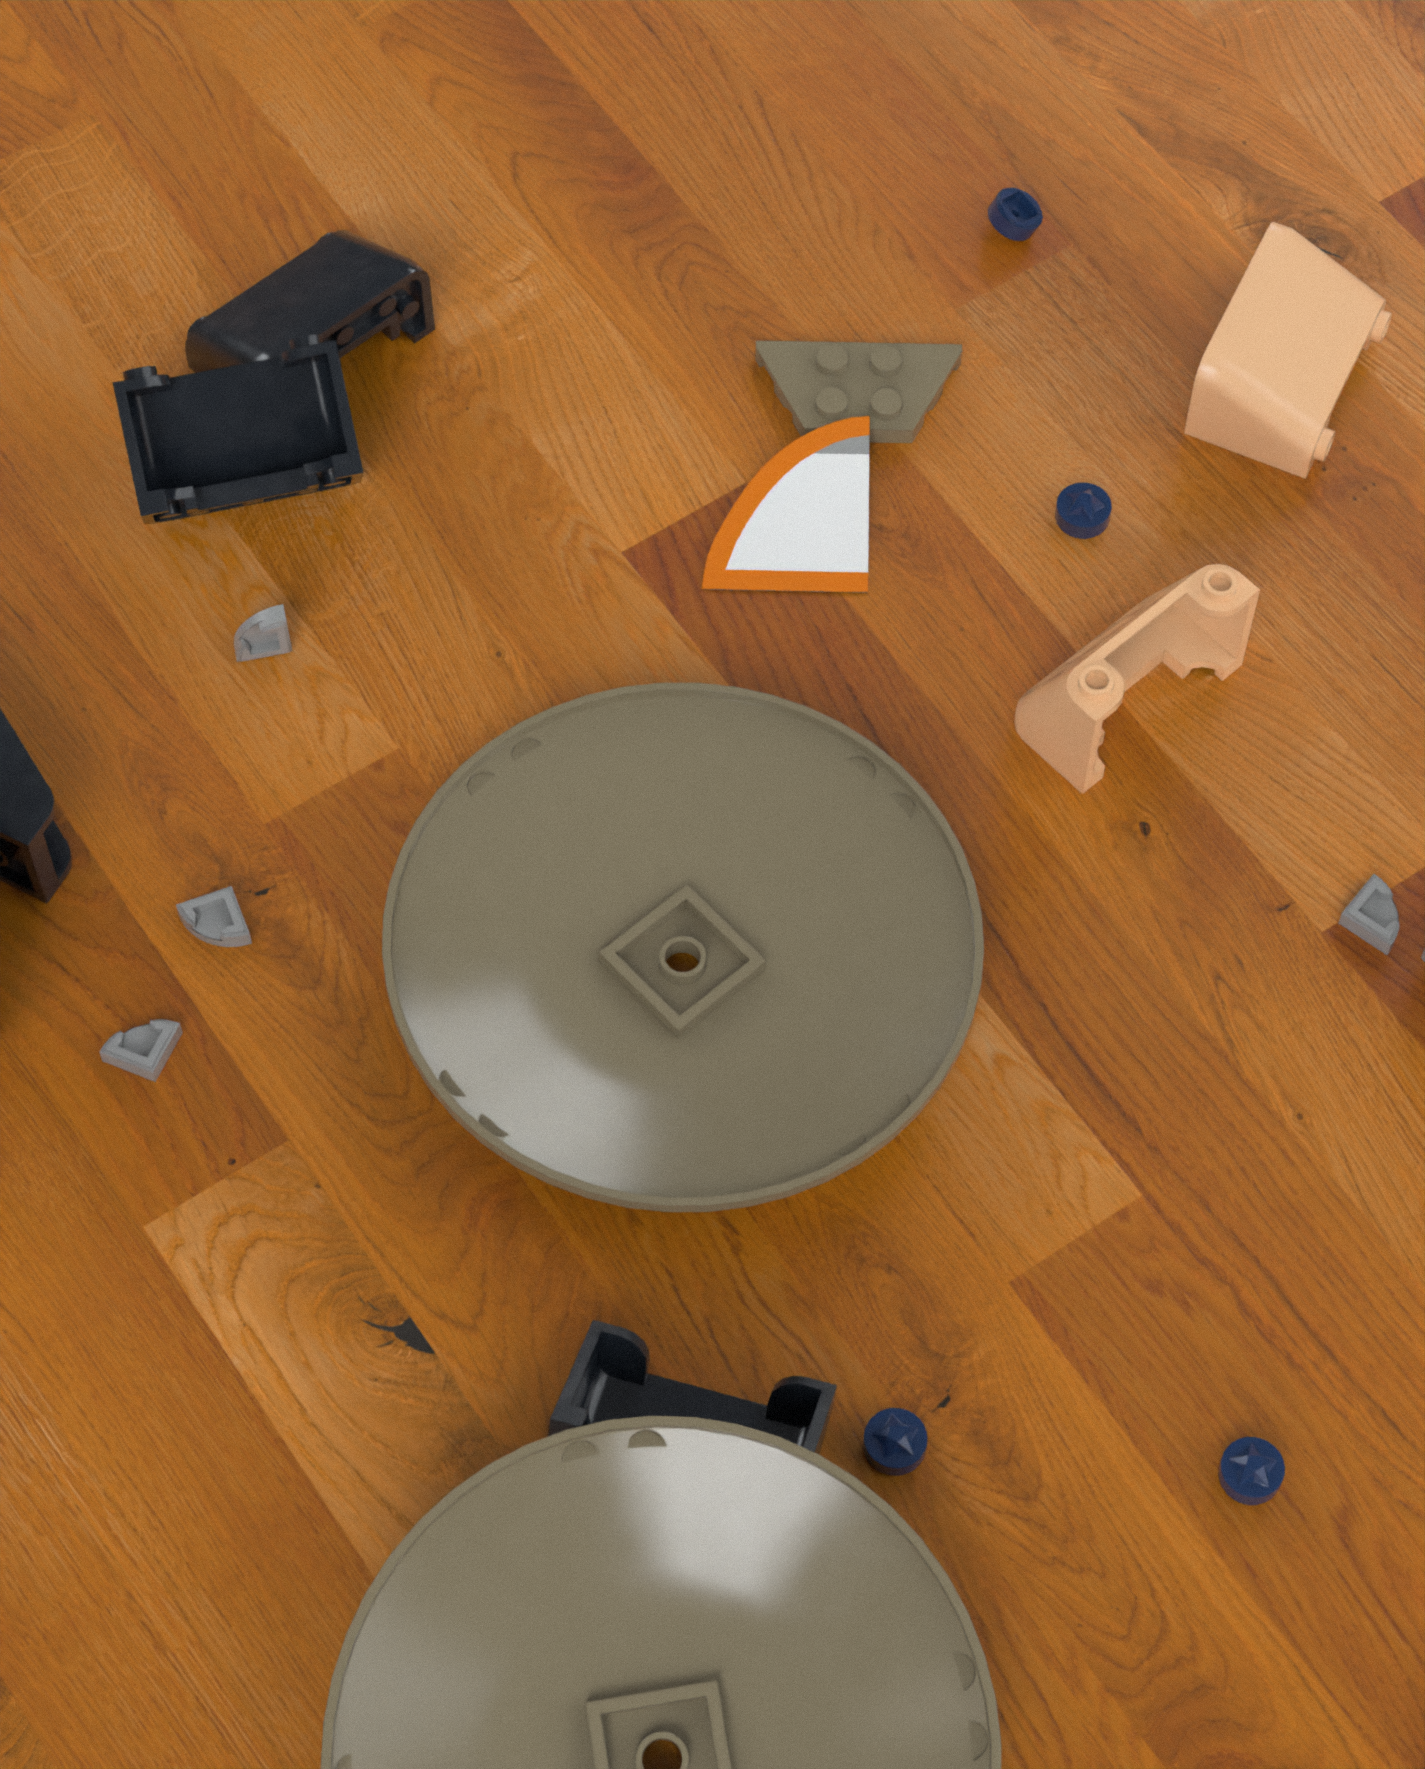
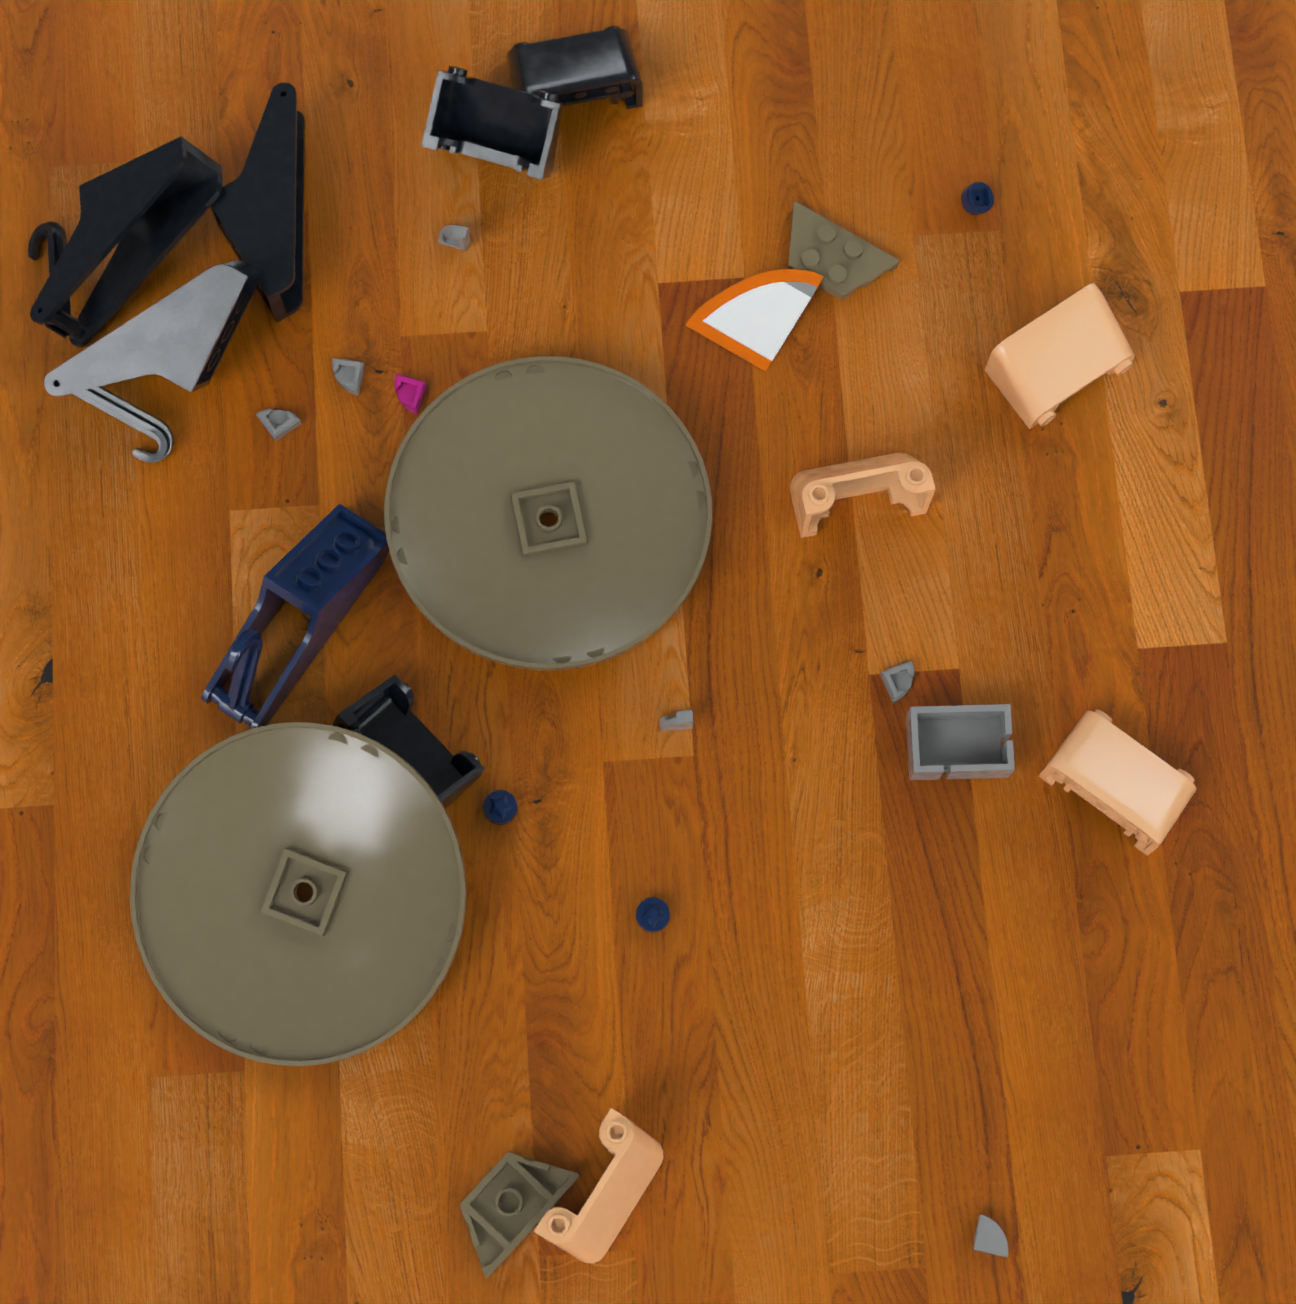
camera: 30 degrees right, 15 degrees up
dark blue tile [1055,483,1112,539] -> none
none -> dark blue piece [201,504,389,729]
none -> dark pink tile [395,374,427,415]
none -> light grey tile [659,709,694,732]

